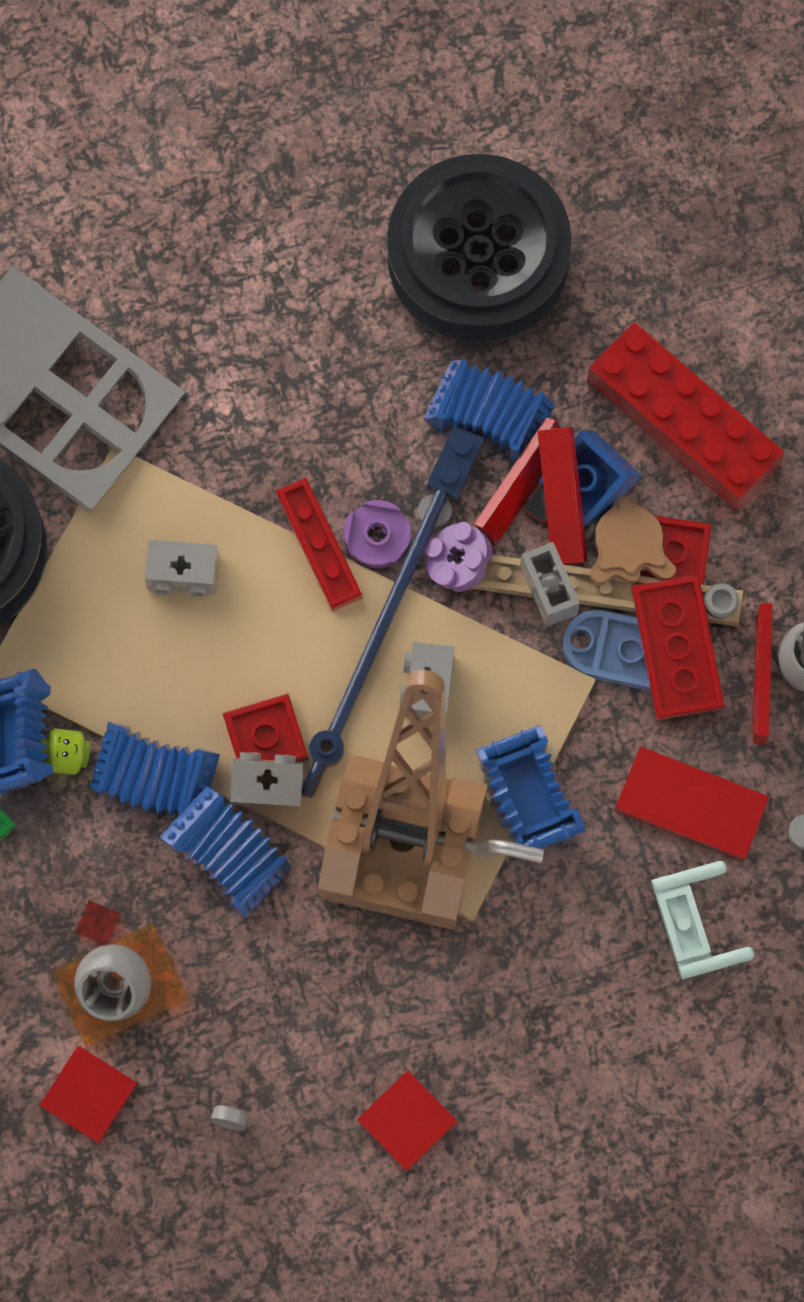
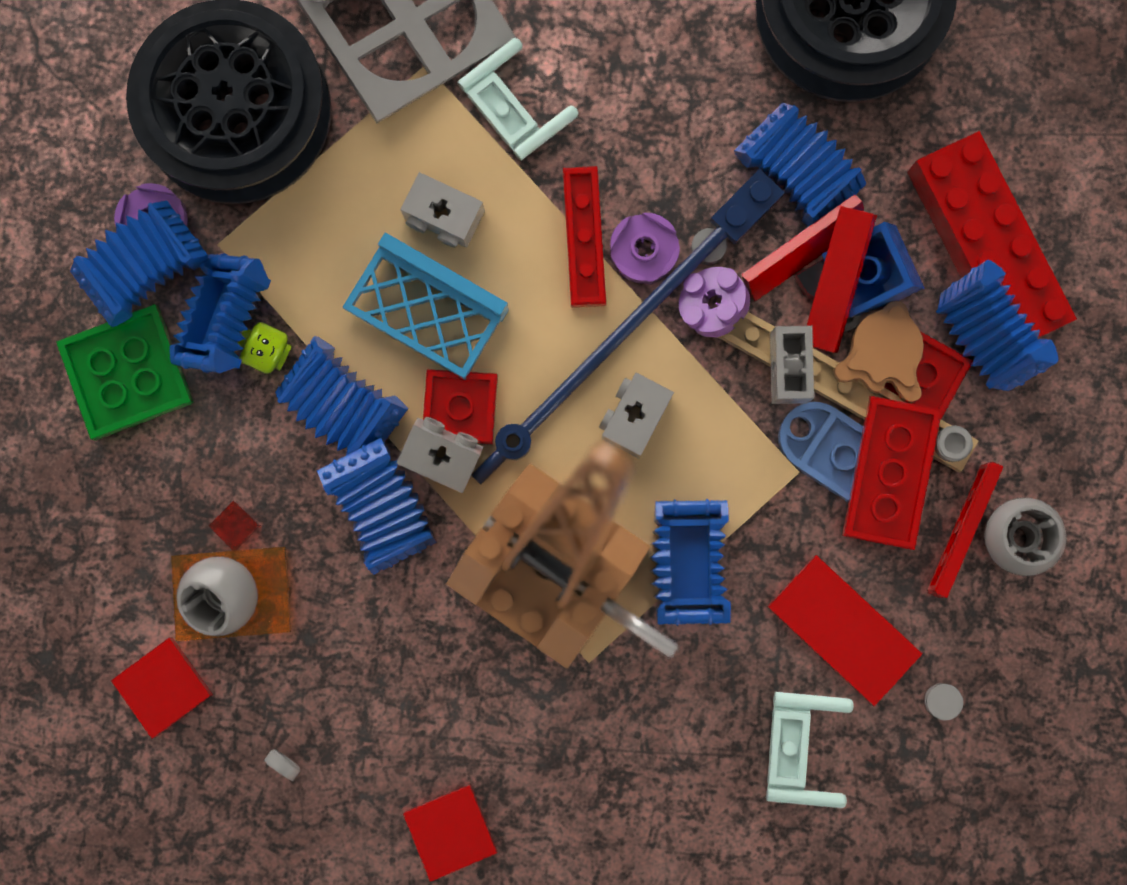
camera: 25 degrees right, 10 degrees up
none -> dark azure fence [343,232,509,379]
none -> light aqua plate [457,38,578,161]
none -> blue piece [936,260,1059,391]

